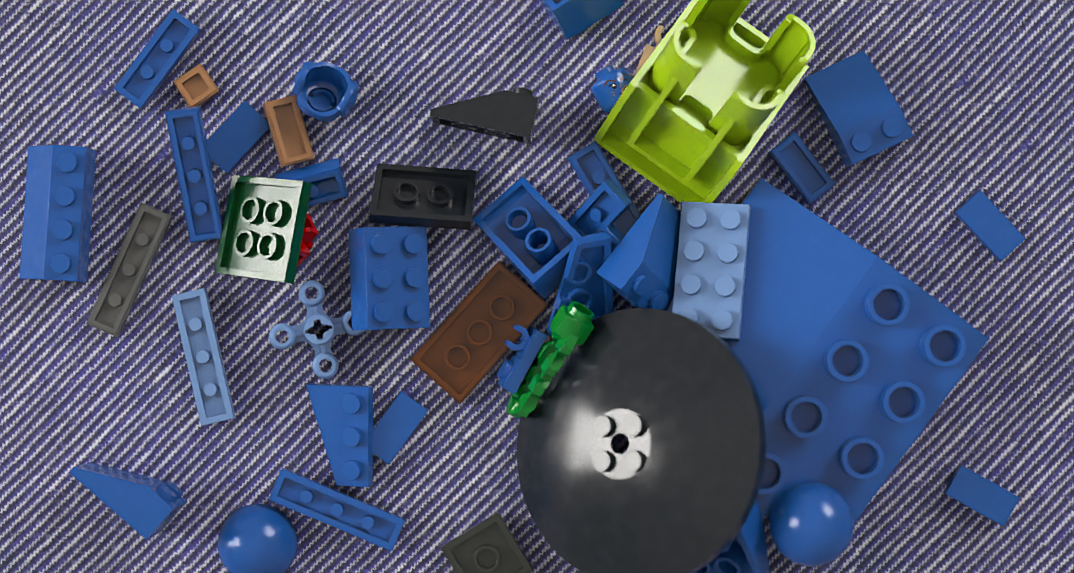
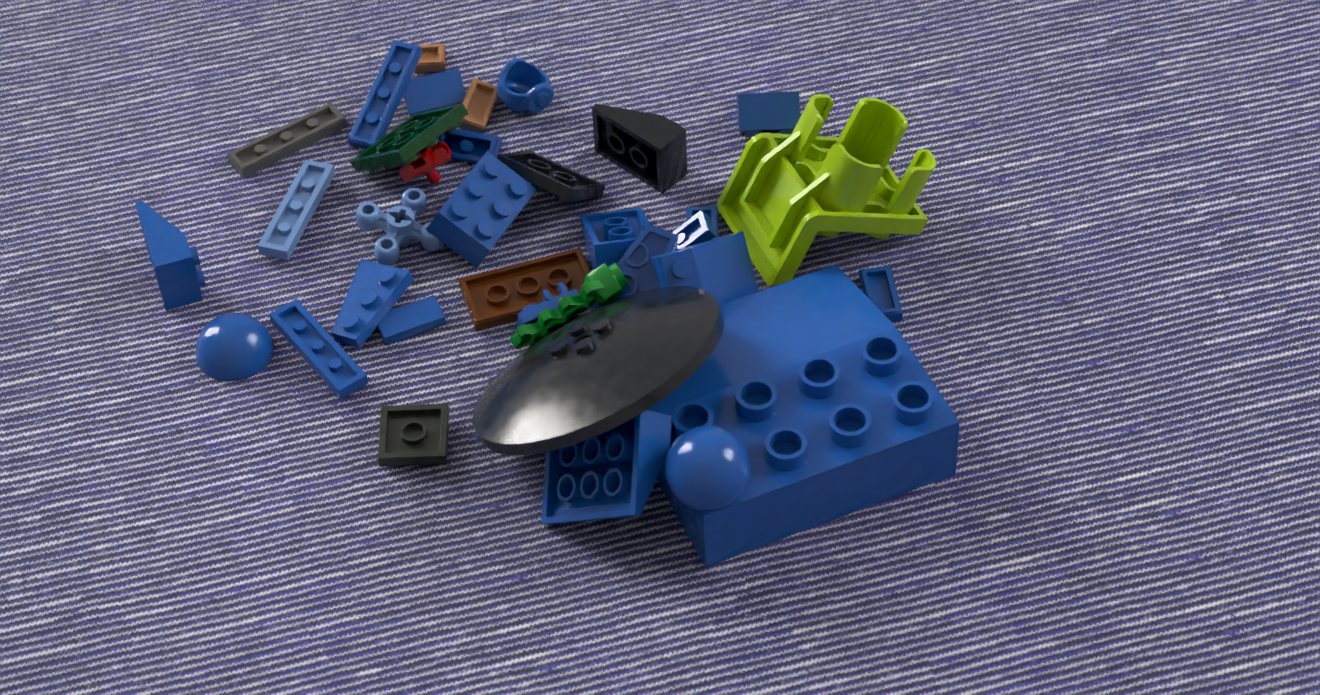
camera: 35 degrees right, 40 degrees down
blue slope [20,145,96,282] -> none
blue plate [114,9,202,110] -> none
medium blue plate [672,202,751,341] -> none
blue slope [804,50,914,168] -> none
blue tile [943,464,1020,527] -> none
blue tile [954,190,1026,262] -> none

